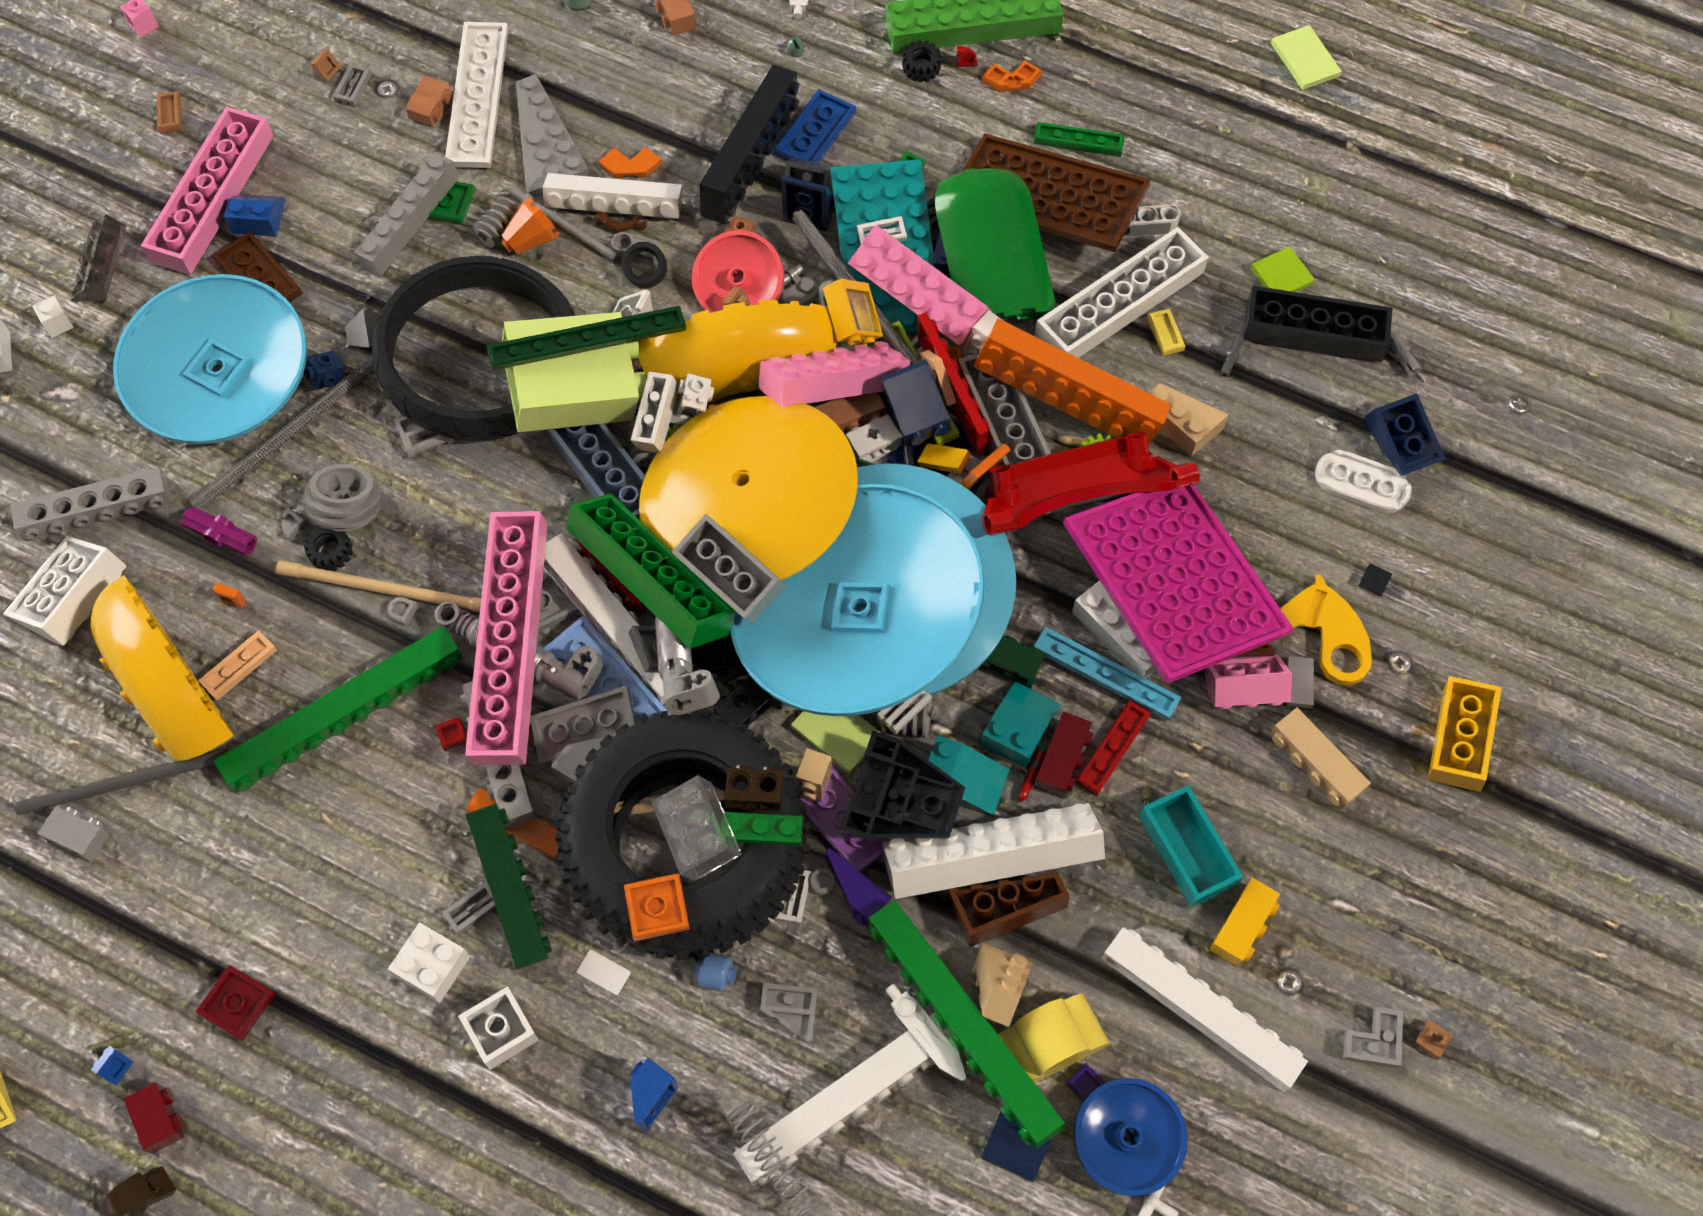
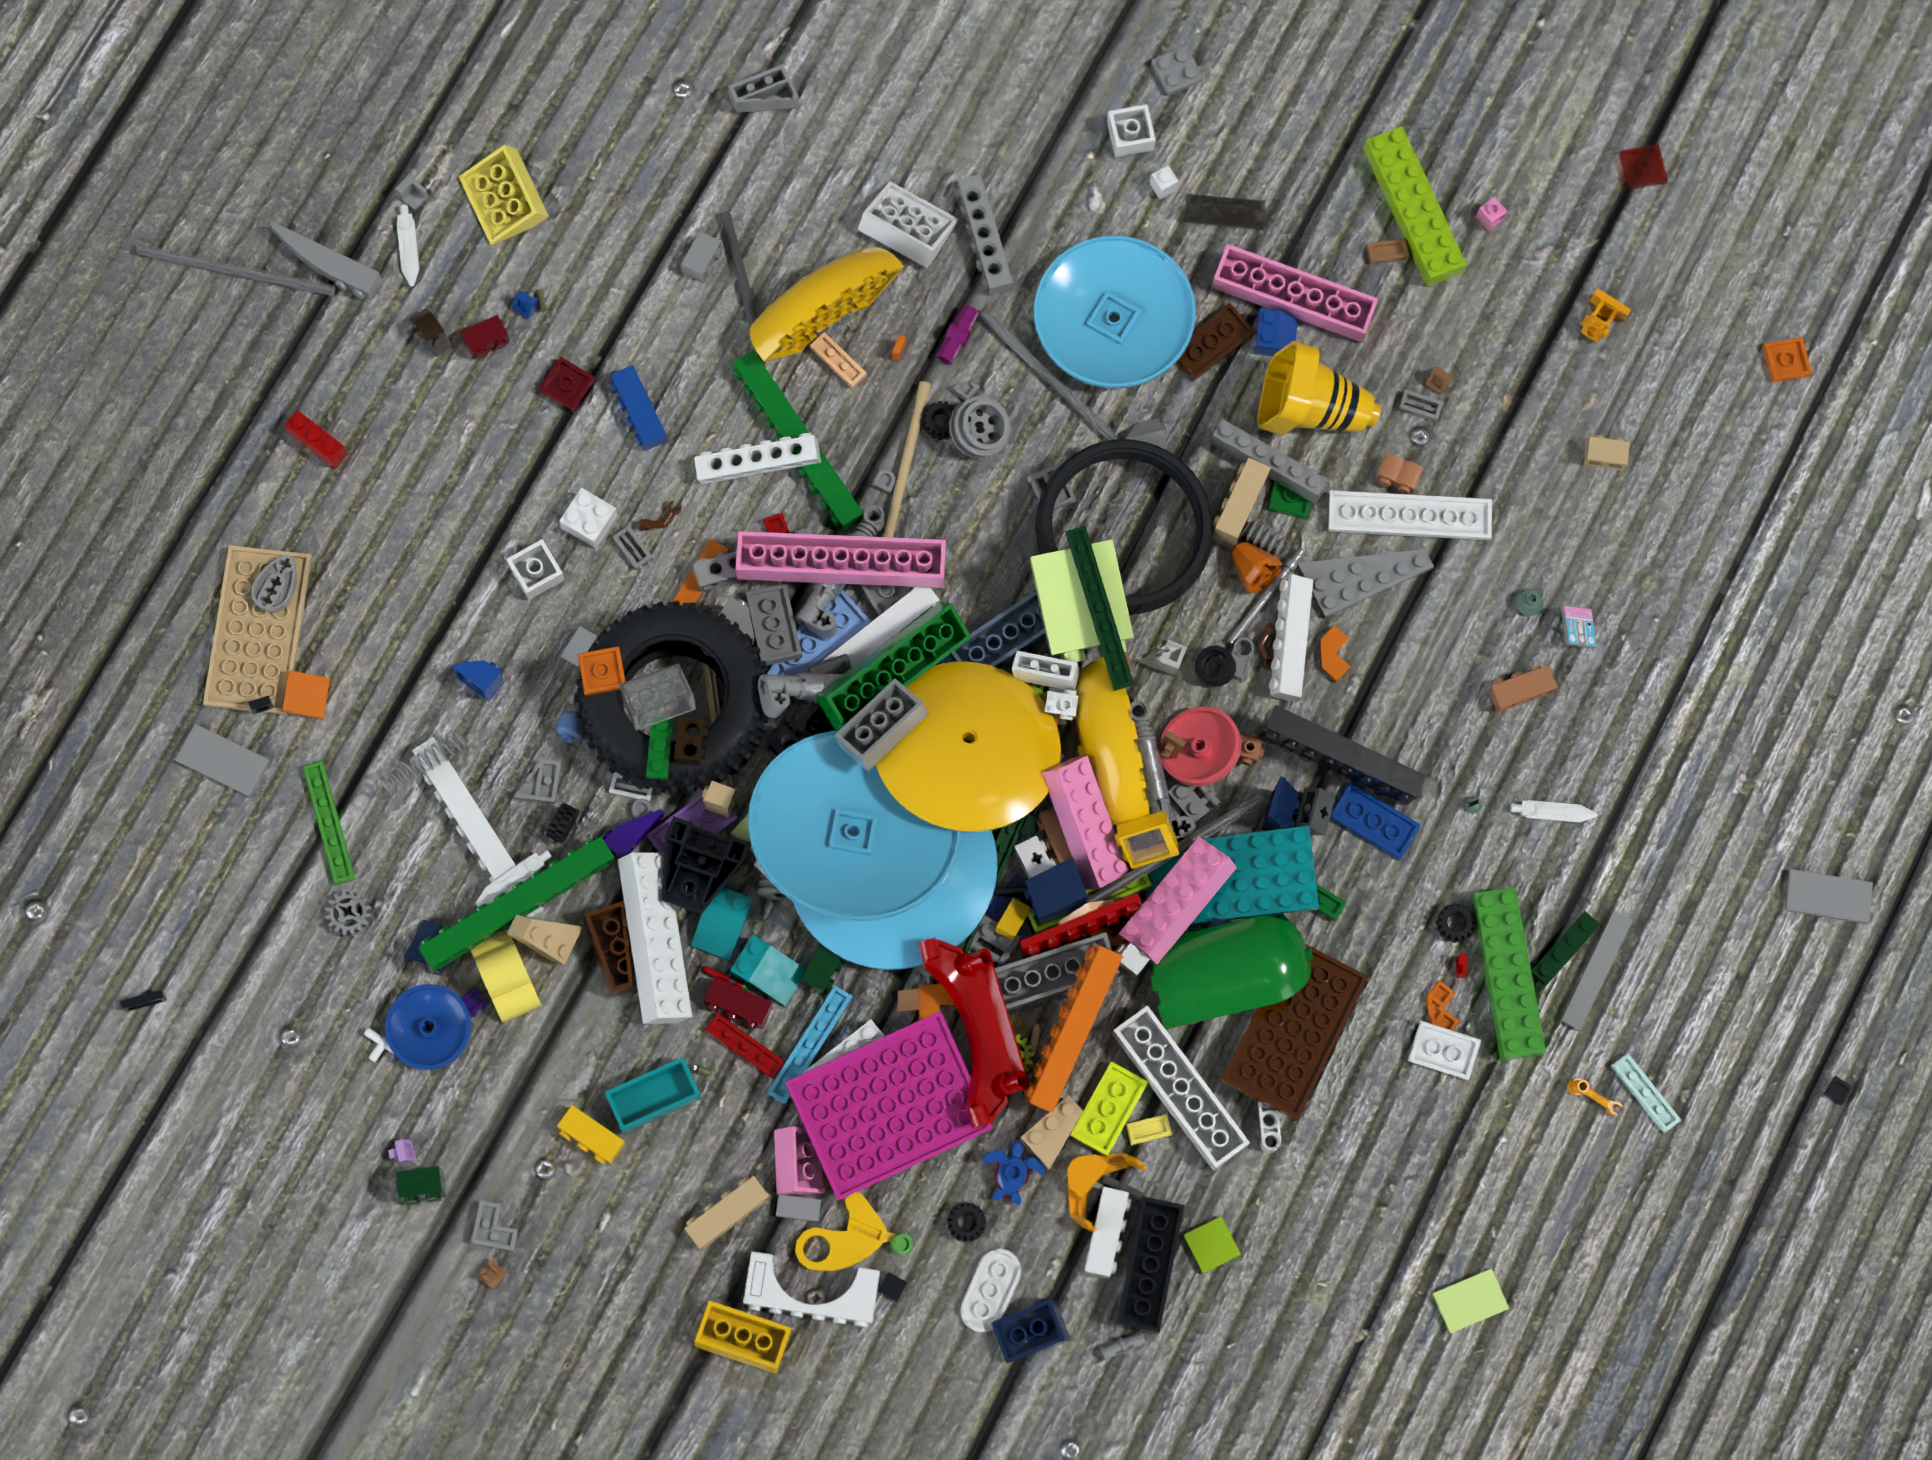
camera: 85 degrees right, 10 degrees up
dark blue brick [304,351,345,389] -> none
dark green brick [465,803,552,970] -> none
white tile [857,216,907,244] -> none
orange tile [960,444,1011,490] -> none
green tile [1034,122,1125,157] -> none
white brick [1101,927,1308,1093] -> none
none -> lavender tile [388,1139,416,1163]
none -> dark green brick [396,1166,446,1206]
none -> black tyre [546,802,579,843]
none -> blue brick [609,365,667,451]
none -> reddish brown arm [640,500,682,531]
none -> white brick [694,433,821,485]
none -> white arch [743,1252,880,1328]
none -> bright green tile [890,1233,913,1255]
none -> medium nougat tile [898,989,920,1013]
none -> orange tile [918,984,955,1020]
none -> black tyre [947,1202,986,1242]
none -> blue animal [983,1140,1045,1205]
none -> light orange piece [1067,1153,1147,1232]
none -> neon yellow plate [1070,1061,1148,1157]
none -> white brick [1084,1187,1131,1279]
none -> tan brick [1213,458,1271,550]
none -> yellow cone [1257,341,1381,436]
none -> lime brick [1363,126,1467,287]
none -> white tile [1407,1020,1481,1080]

